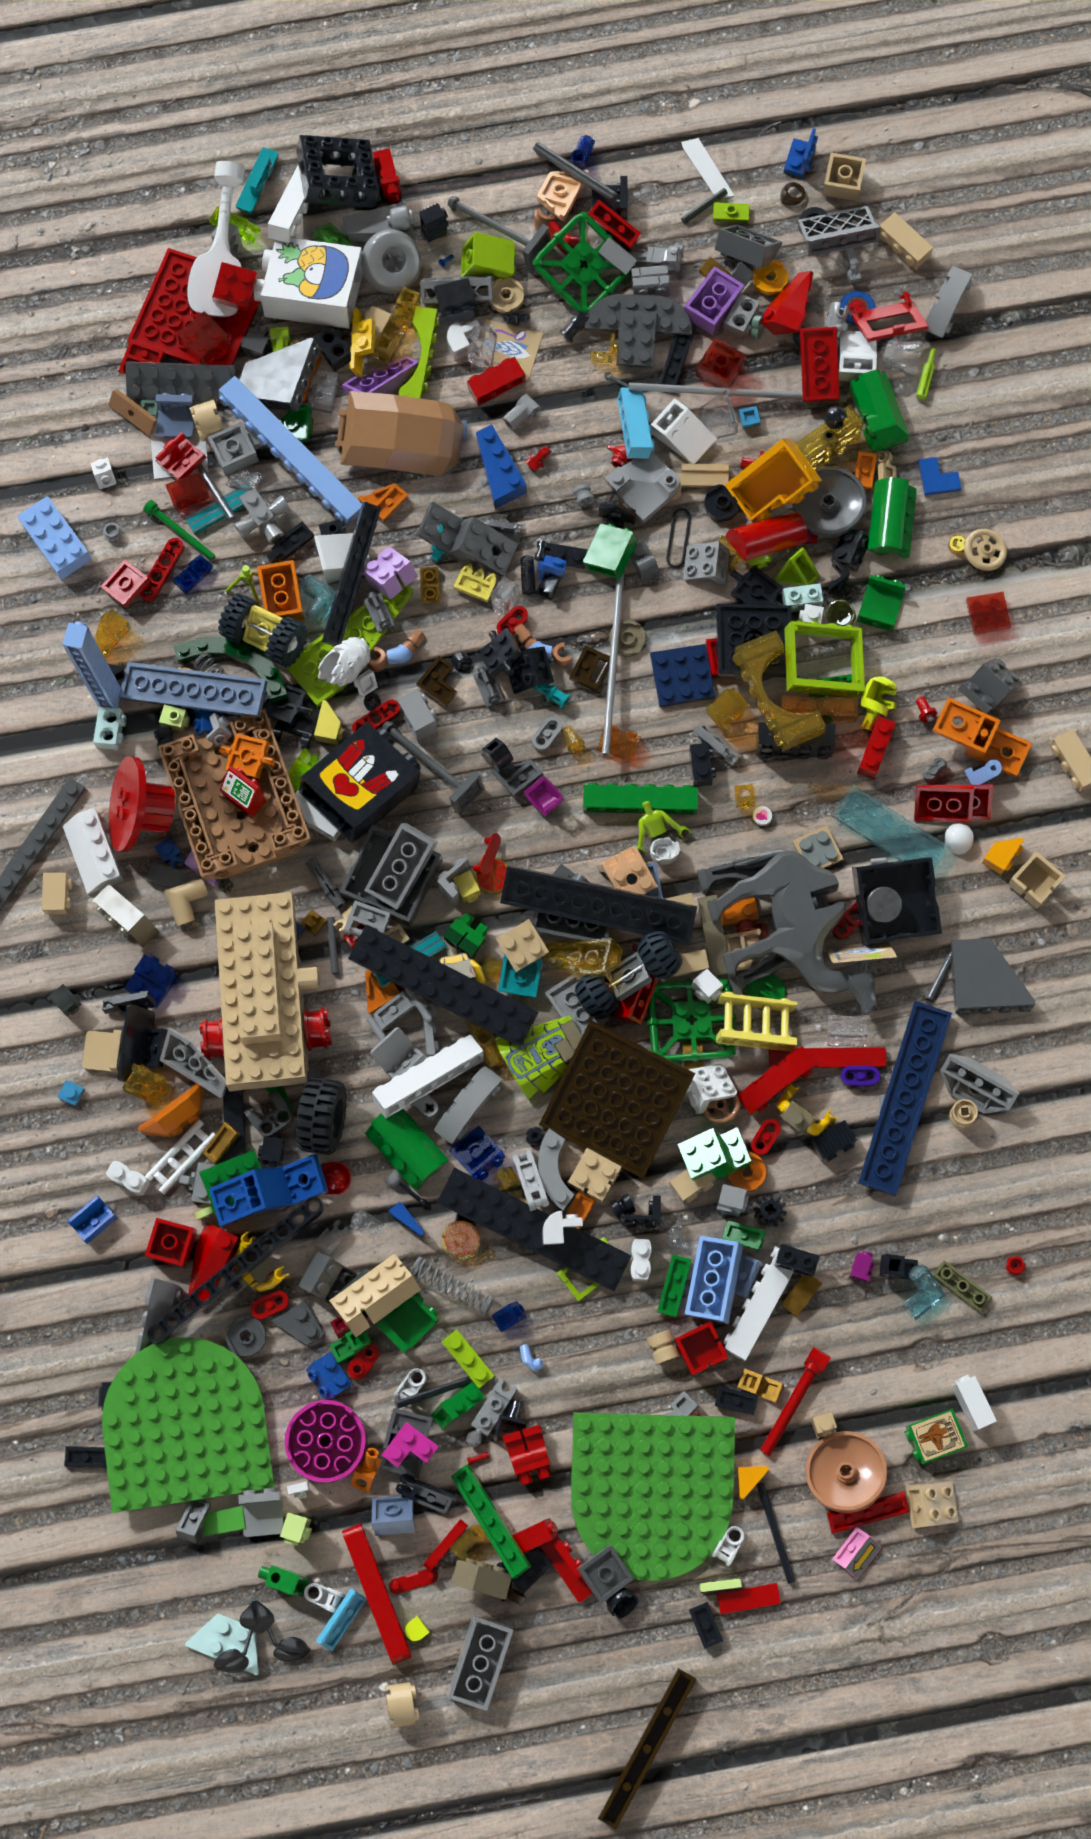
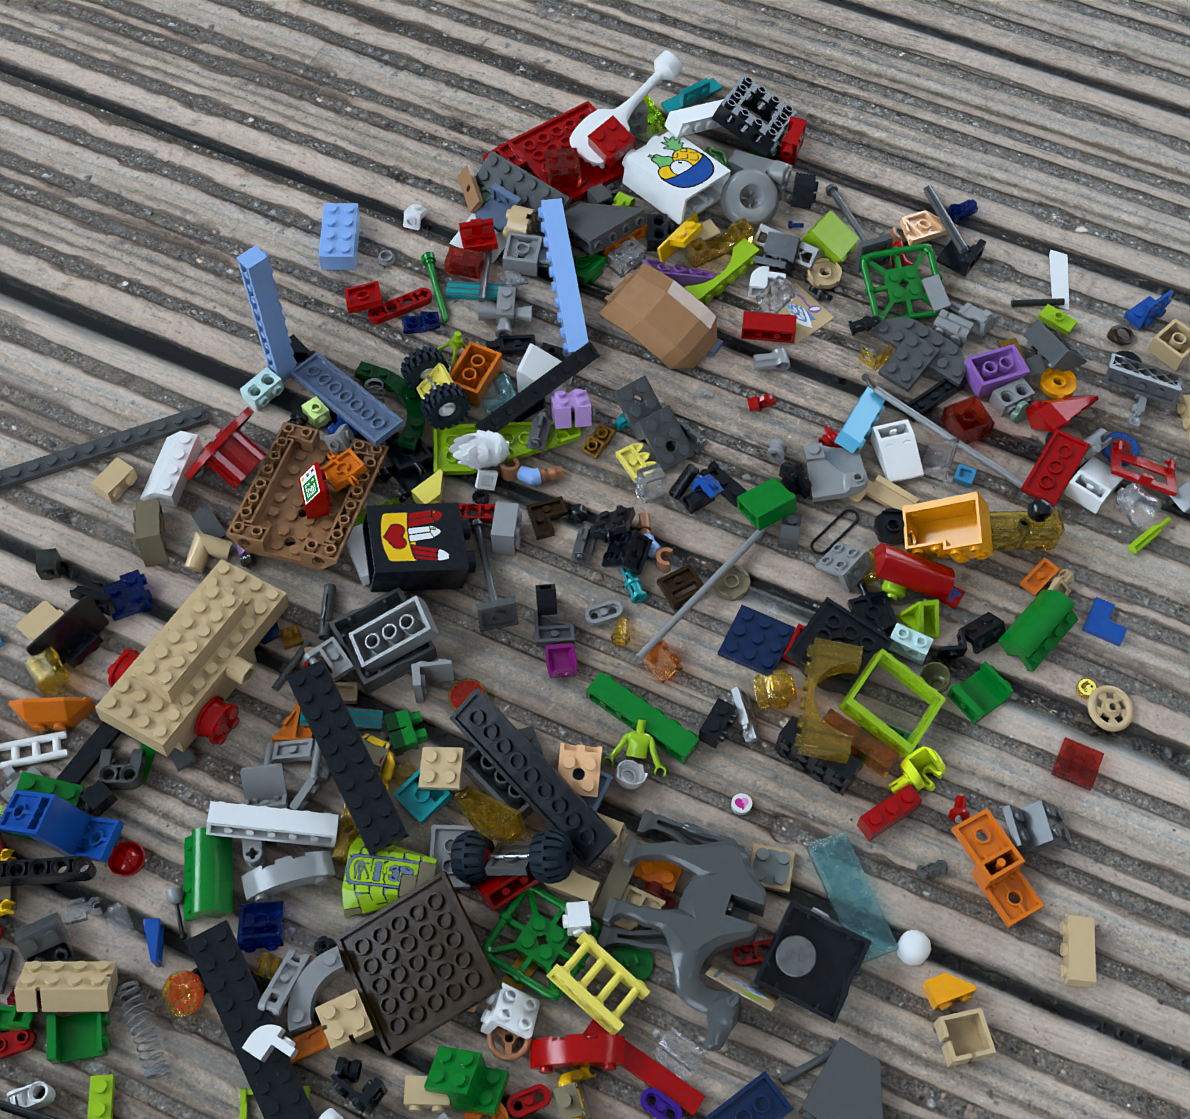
camera: 30 degrees right, 15 degrees down
clear yellow slope [95,608,131,658] -> none
blue plate [155,837,185,870] -> none
light grey wedge [160,1028,226,1098] -> none
pearl gold tile [202,1122,241,1165] -> none
black tyre [296,1077,347,1155] -> none
orange wing [358,483,409,523] -> none
light yellow brick [453,870,481,903] -> none
red piece [473,833,501,875] -> none
blue wedge [476,424,527,509] -> none
clear blue bracket [491,1301,527,1333] -> none
red plate [496,606,528,635] -> none
red brick [588,200,641,252] -> none
clear yellow bracket [734,784,756,809] -> none
dark grey dish [792,466,866,537] -> none
white brick [798,604,824,624] -> none
green brick [849,370,909,452] -> none
red slope [914,784,993,823] -> none
light blue leg [965,759,1002,785] -> none

